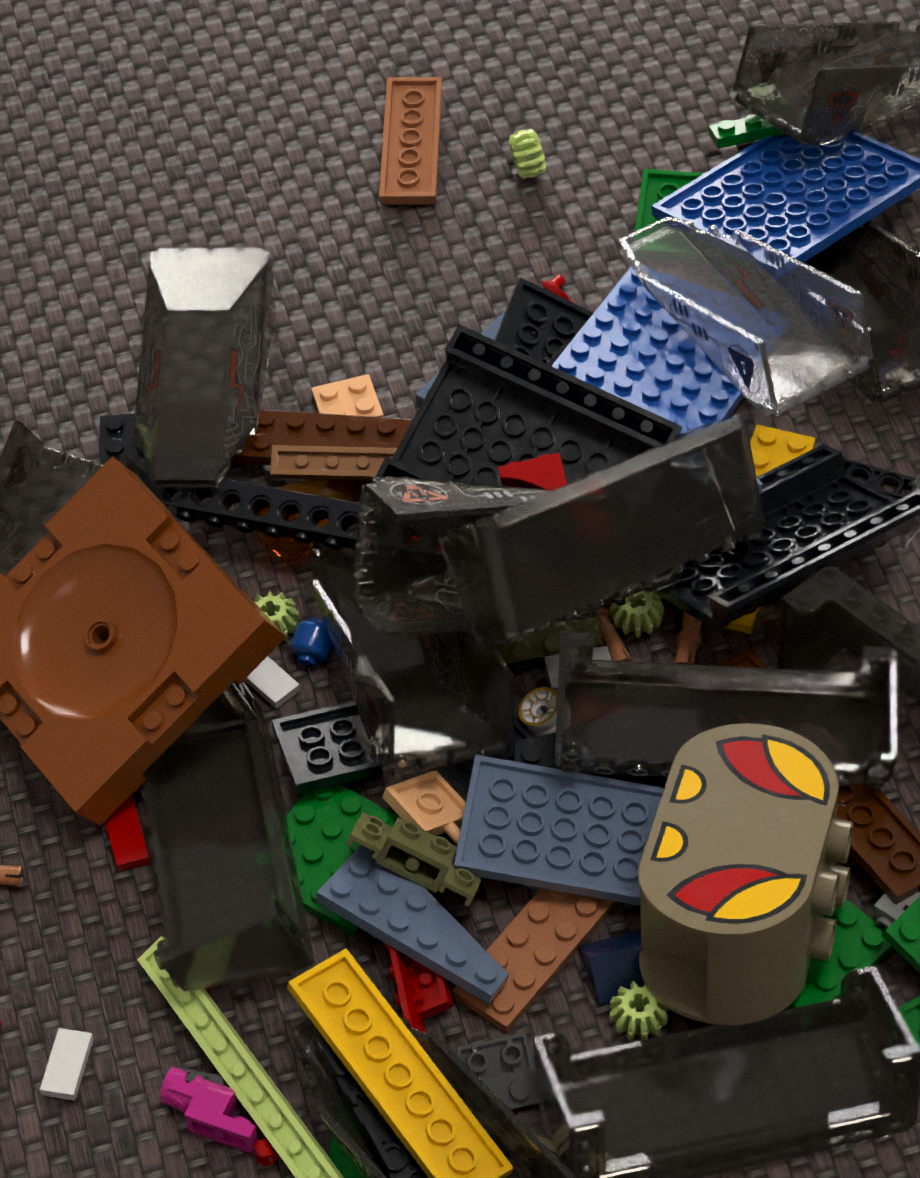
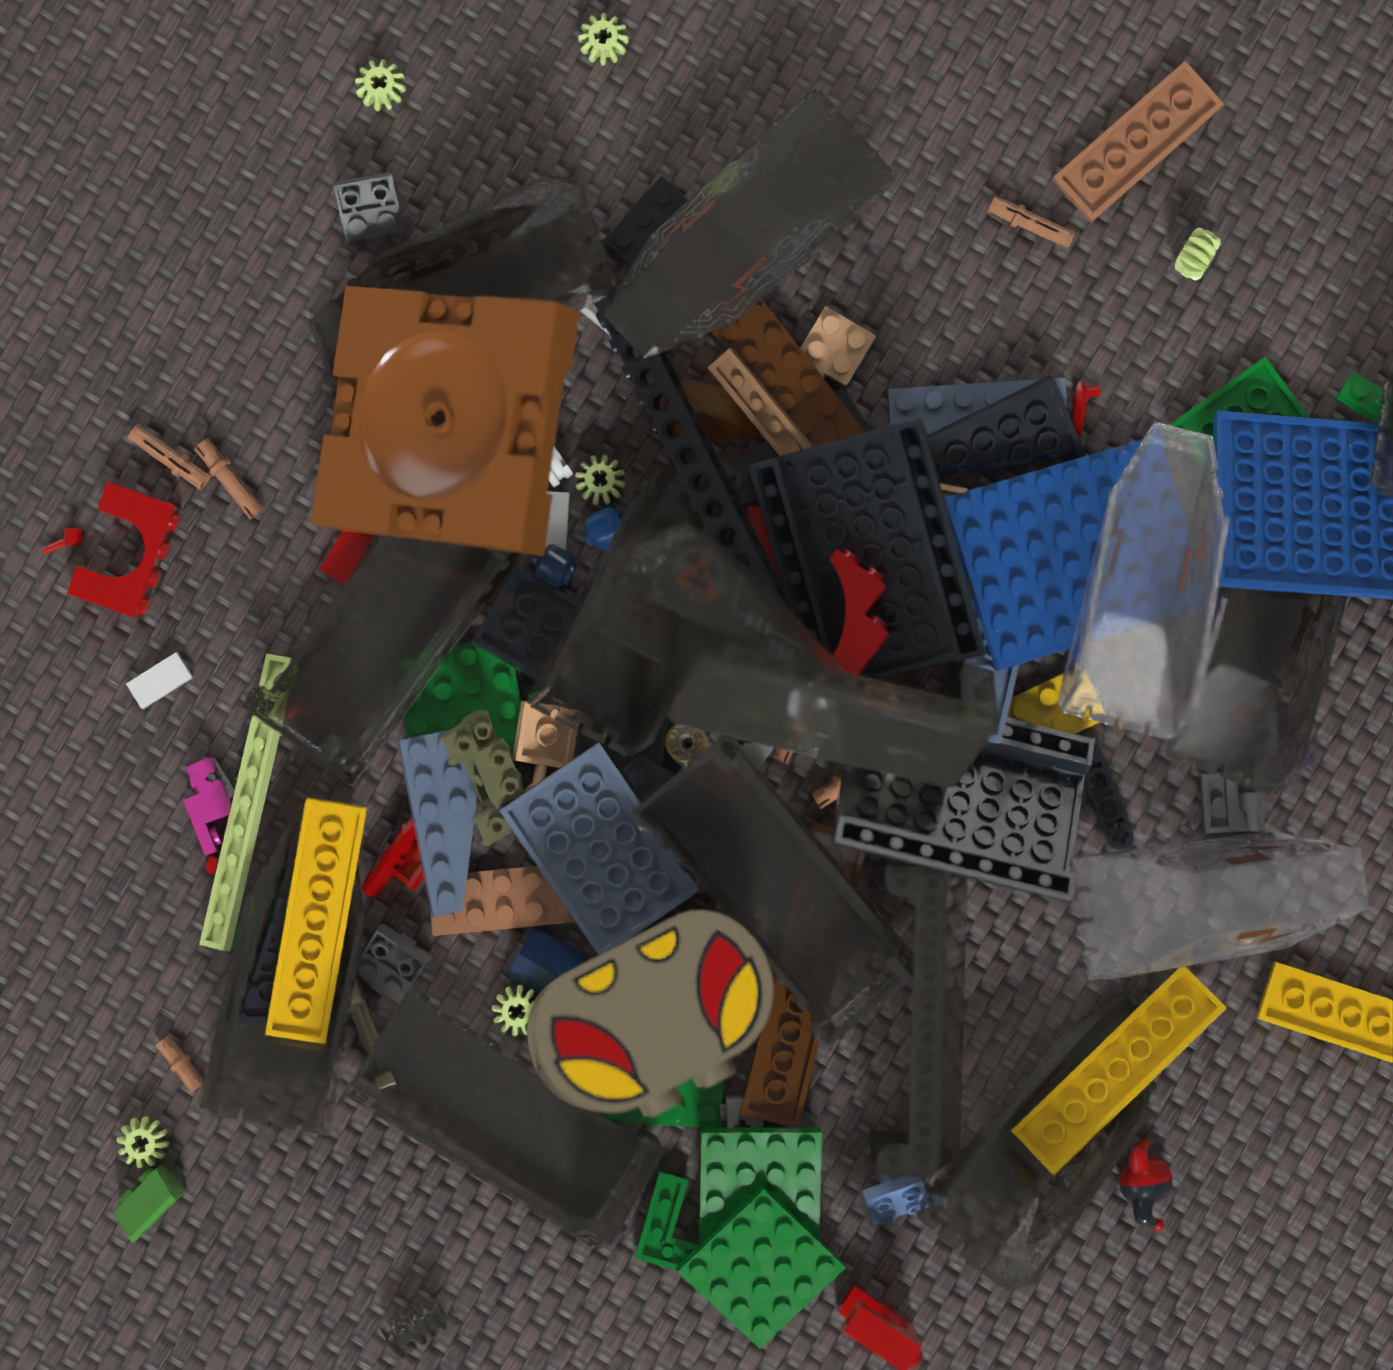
camera: 40 degrees right, 35 degrees up
none -> dark blue head [531,544,578,588]
none -> nougat pin [987,195,1075,249]

